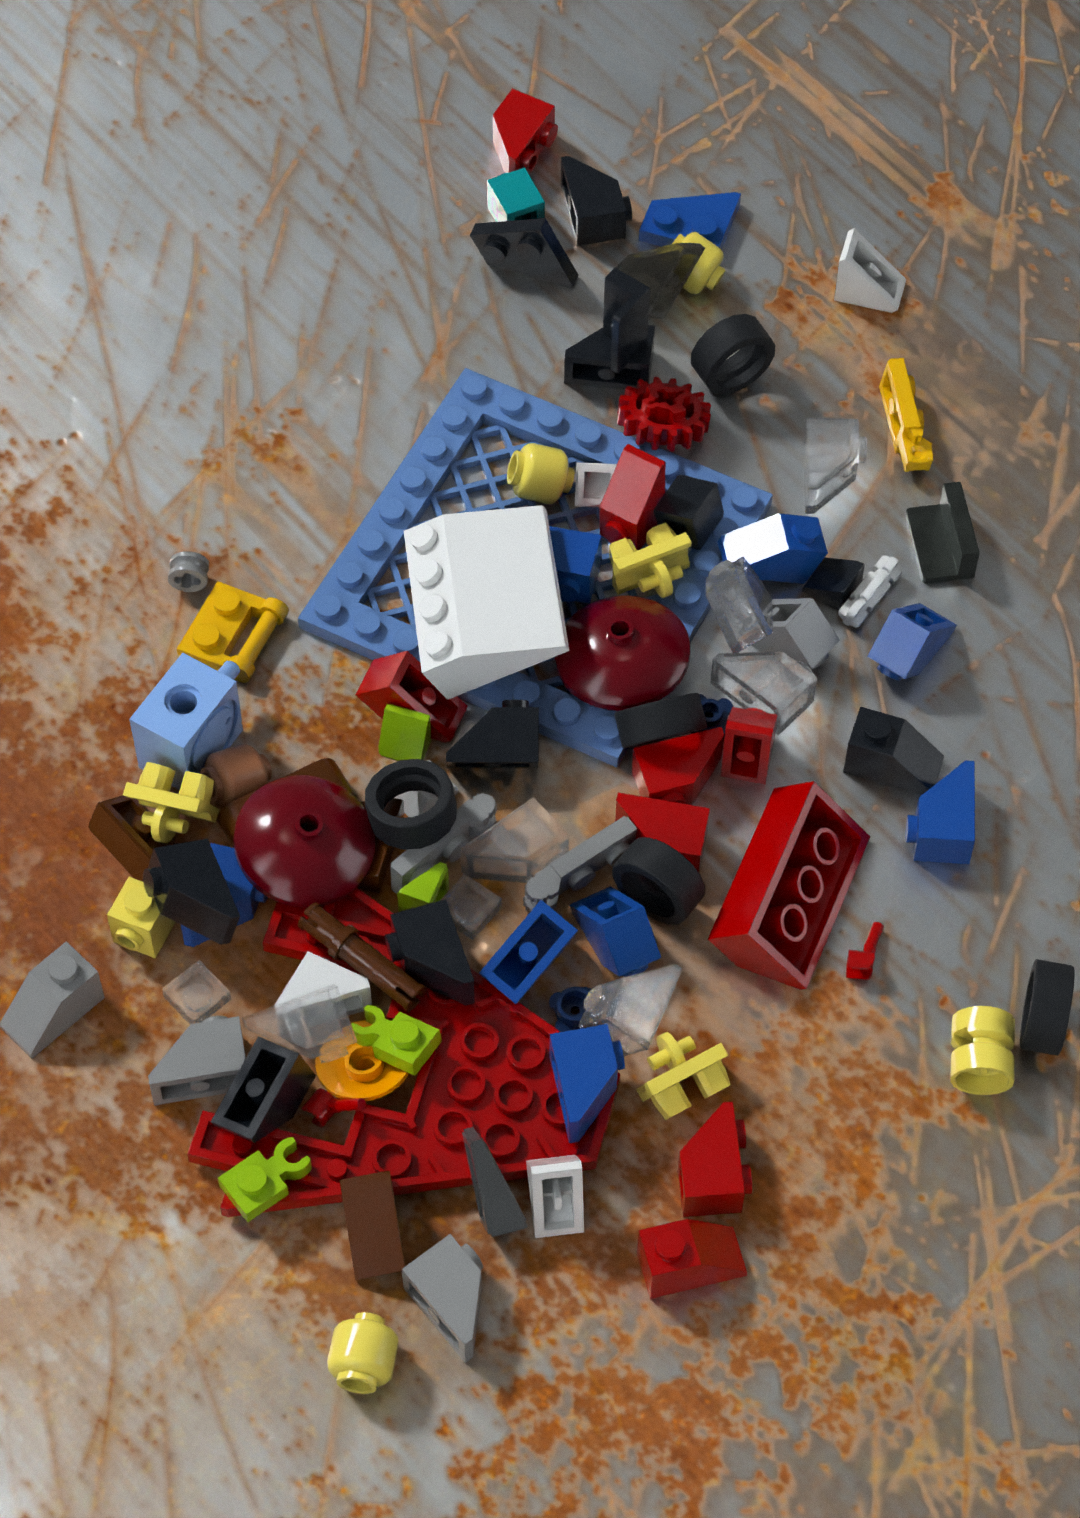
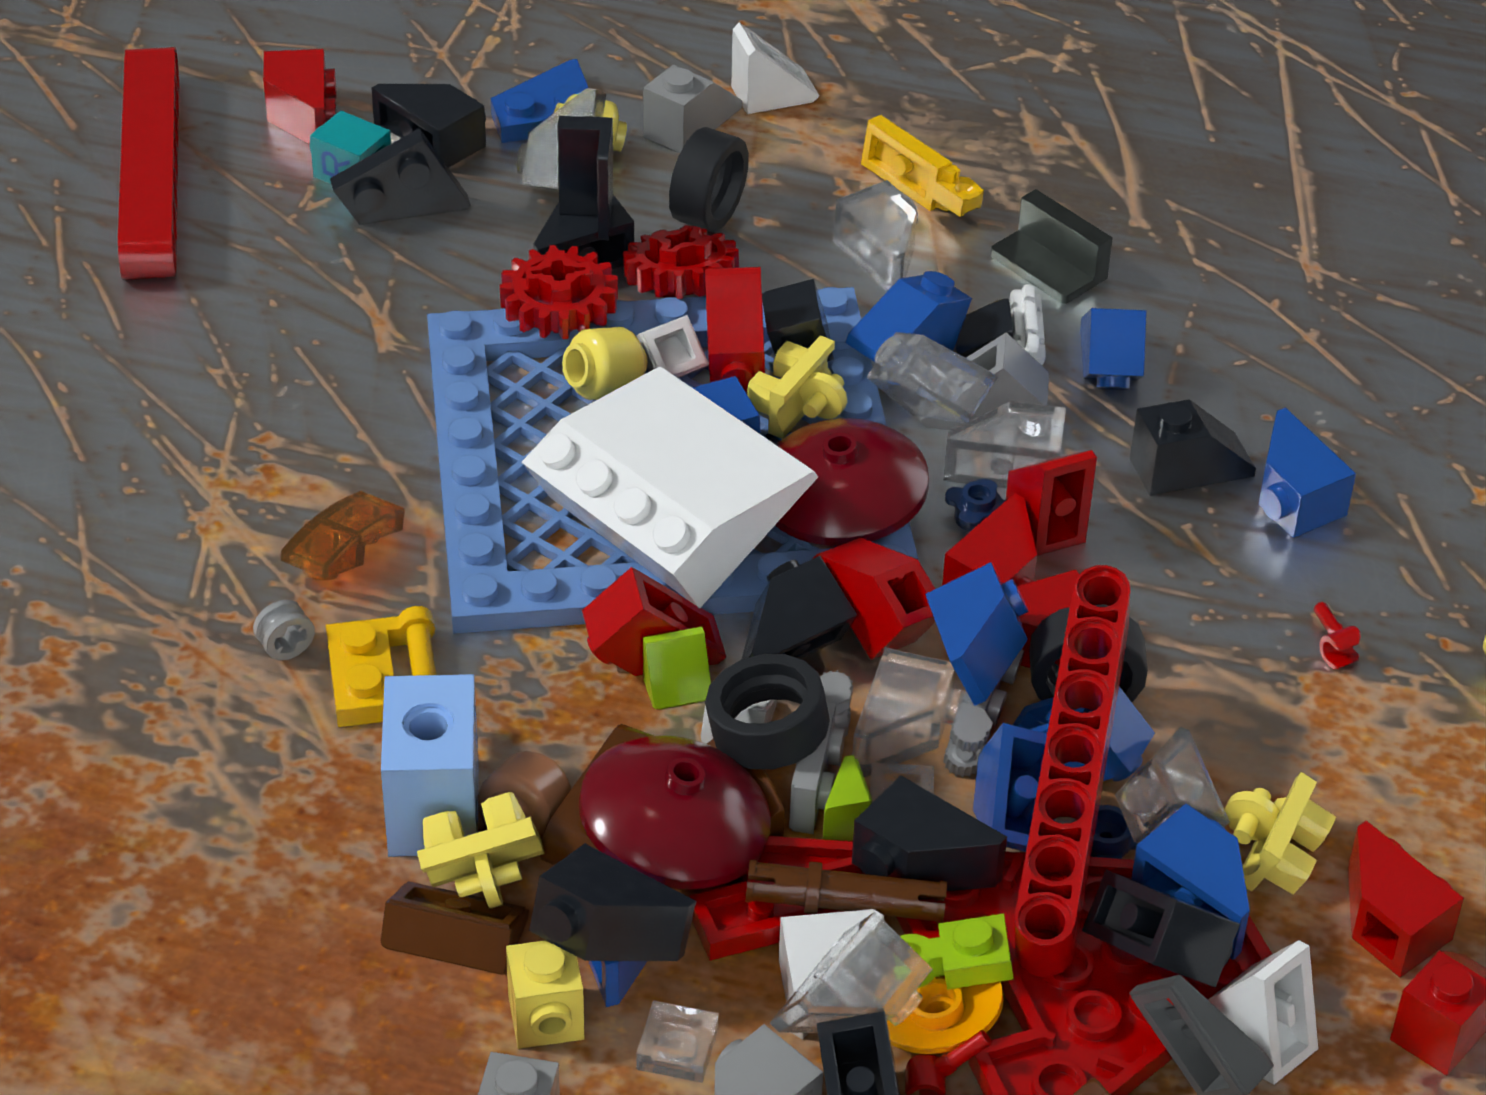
camera: 35 degrees left, 15 degrees down
black tyre [614,693,707,748] -> none
red slope [708,781,870,990] -> none
none -> red beam [118,47,179,280]
none -> clear orange slope [280,491,405,580]
none -> red gear [499,245,618,339]
none -> light grey slope [643,64,742,153]
none -> red slope [811,537,935,660]
none -> blue slope [925,562,1029,706]
none -> red beam [1015,565,1131,977]
none -> black slope [1082,869,1240,987]

